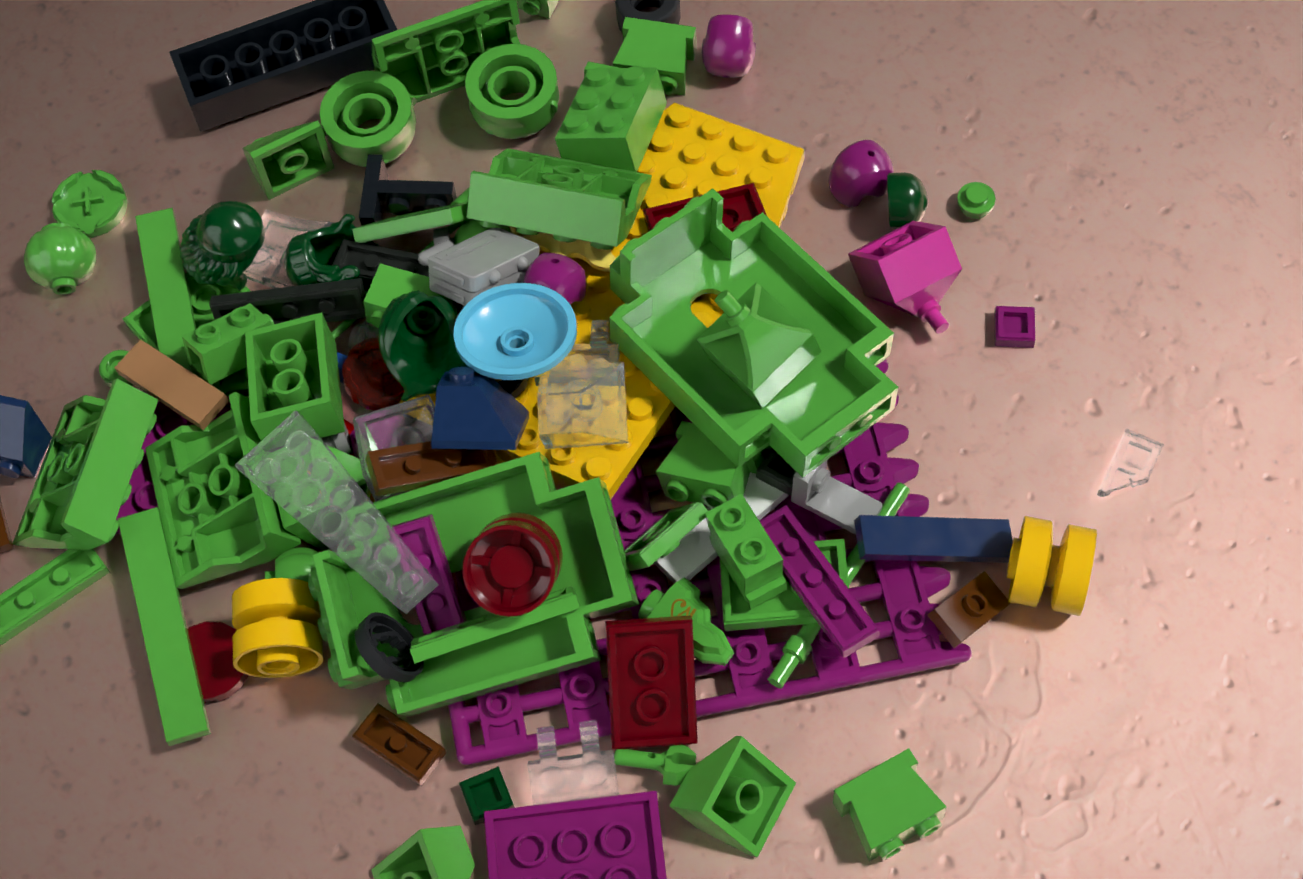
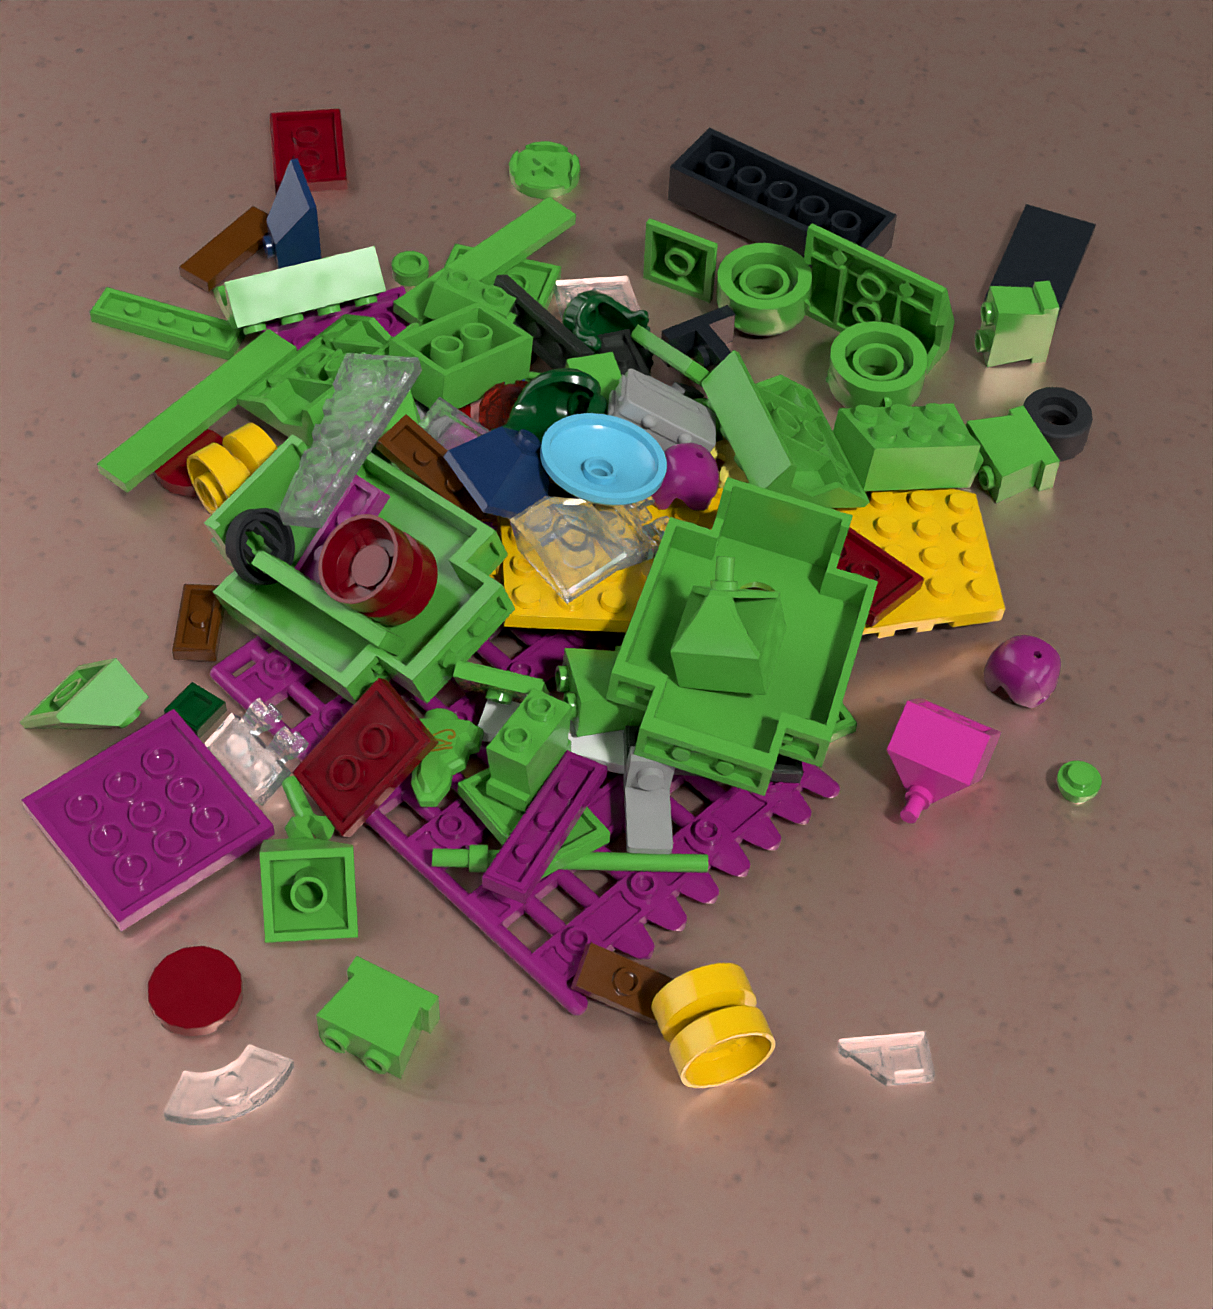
camera: 50 degrees right, 10 degrees down
bright green plant [24,223,97,295] -> none
medium nougat tile [114,339,229,430] -> none
dark green hair [179,201,265,290] -> none
magenta helmet [702,14,756,78] -> none
dark blue tile [854,515,1013,563] -> none
dark green hair [887,172,928,230] -> none
magenta tile [994,306,1035,348] -> none

